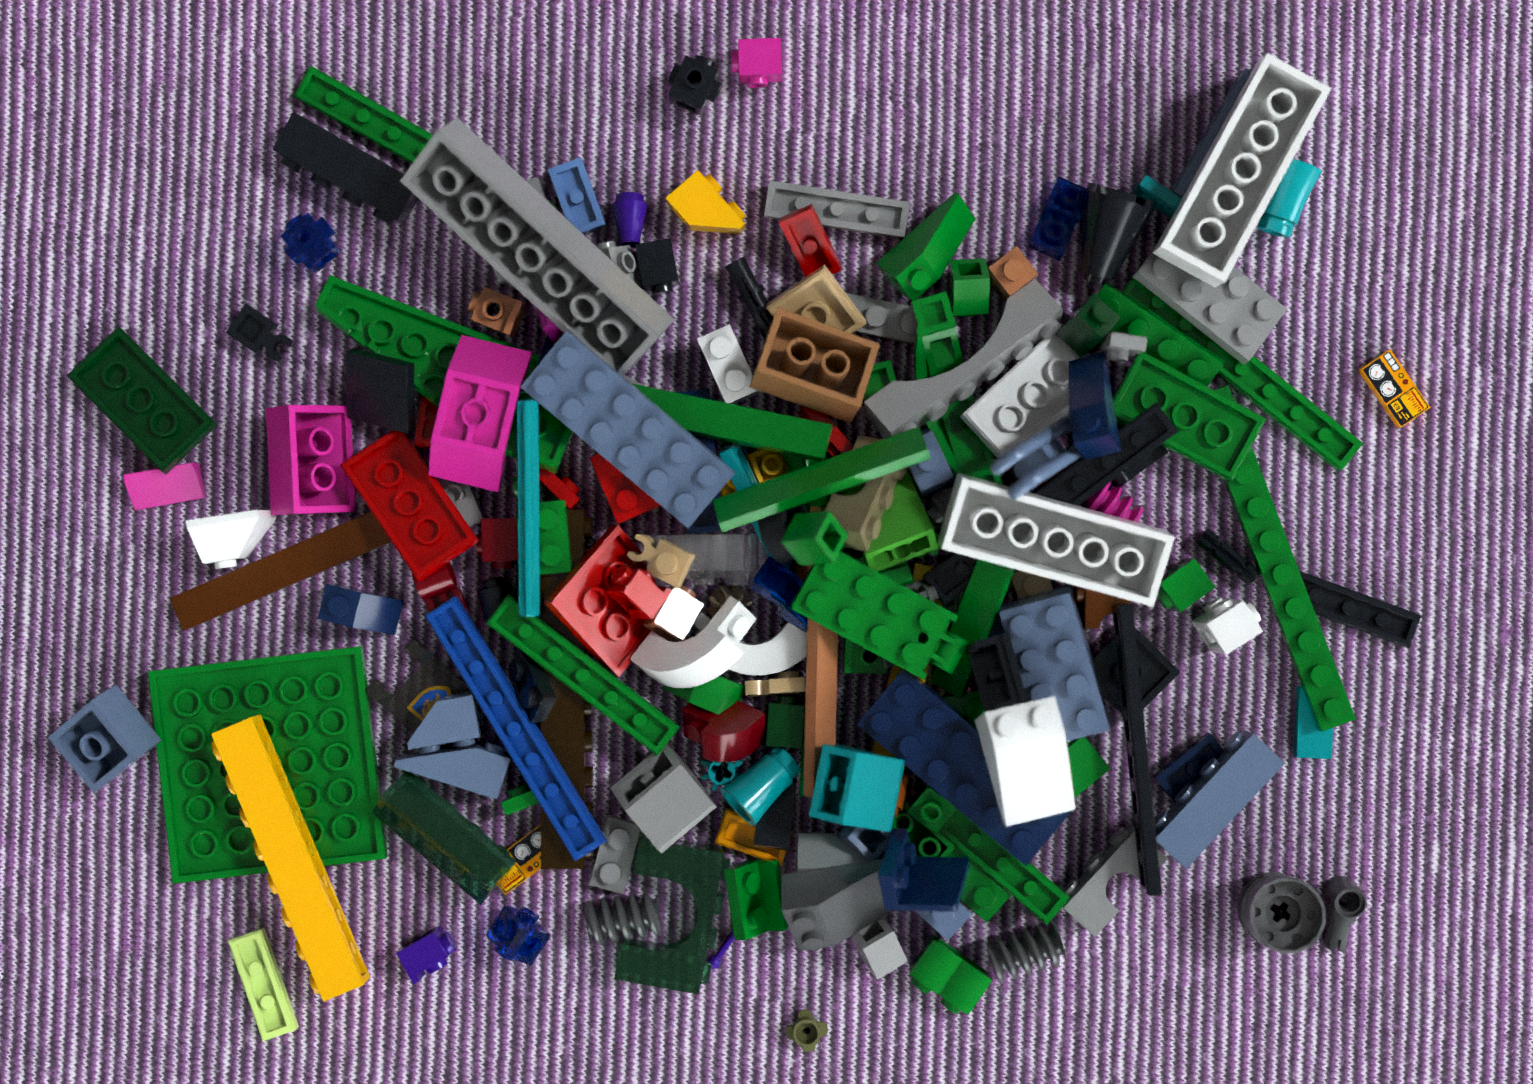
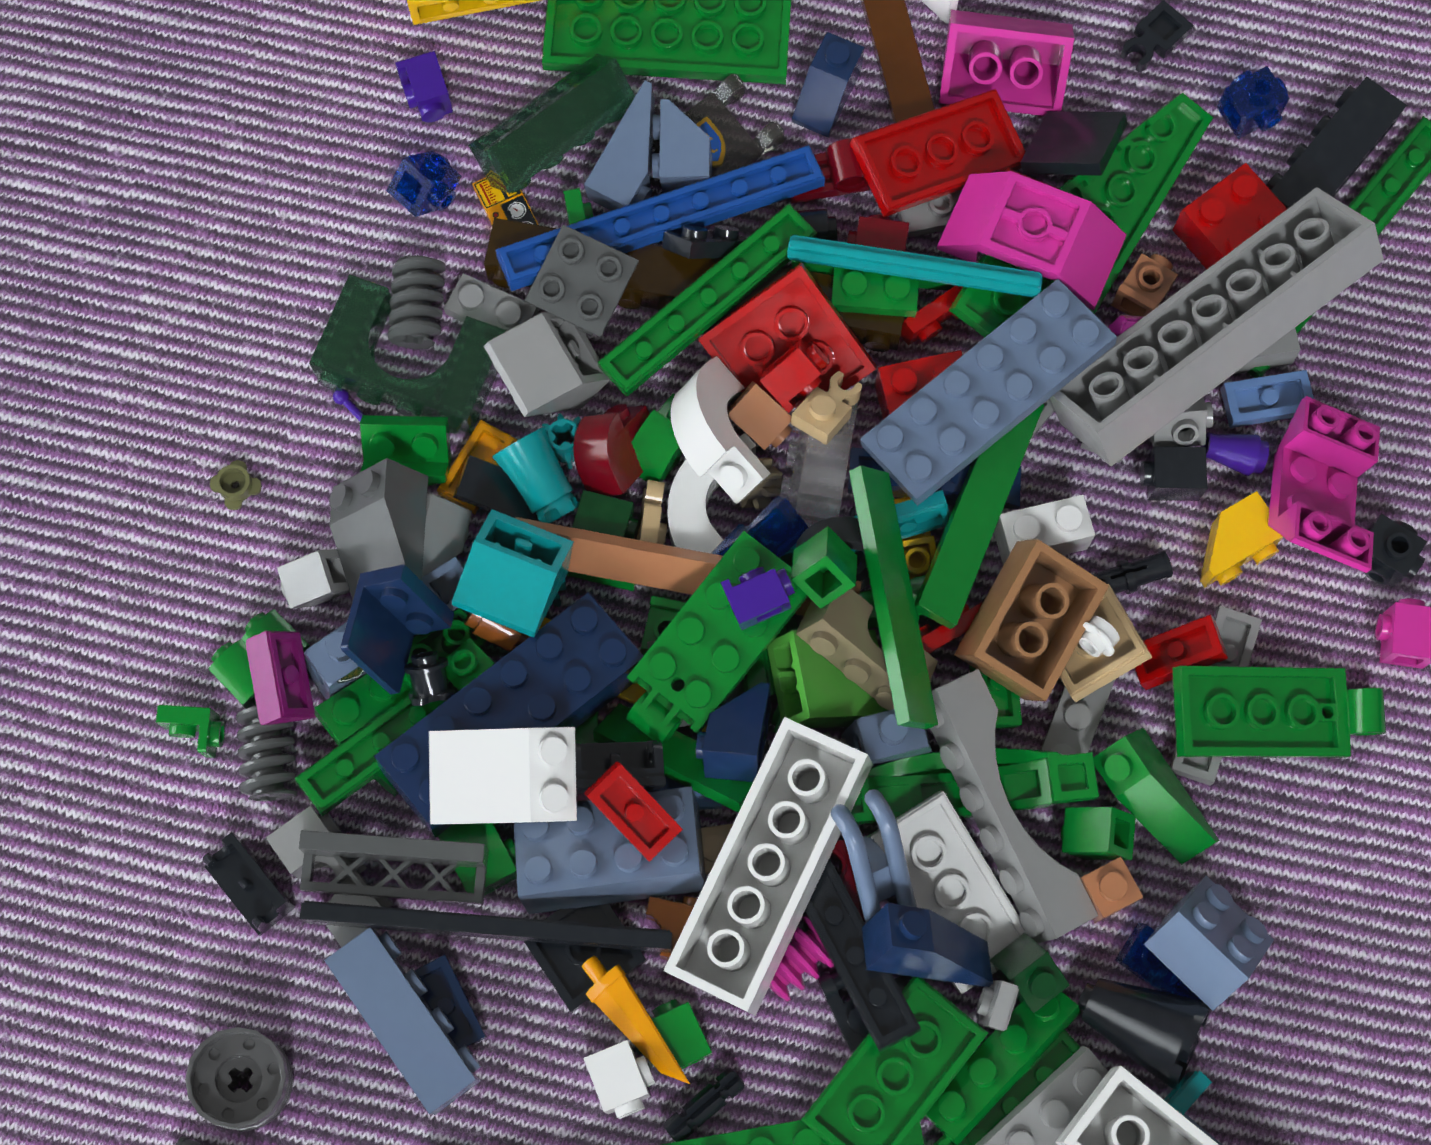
camera: 100 degrees right, 15 degrees down
none -> green bracket [156,705,225,758]
none -> black hinge [202,832,295,936]
none -> magenta slope [246,631,315,725]
none -> dark grey fence [299,830,489,905]
none -> black brick [404,651,455,706]
none -> dark grey hinge [524,225,639,337]
none -> light orange bar [581,956,691,1085]
none -> red plate [584,761,683,862]
none -> dark blue slope [696,682,772,782]
none -> dark purple brick [720,567,795,630]
none -> white plate [1079,616,1120,657]
none -> sand blue brick [1144,876,1274,1011]
none -> red brick [1172,163,1287,269]
none -> green hinge [1172,666,1386,758]
none -> dark pink slope [1268,396,1380,573]

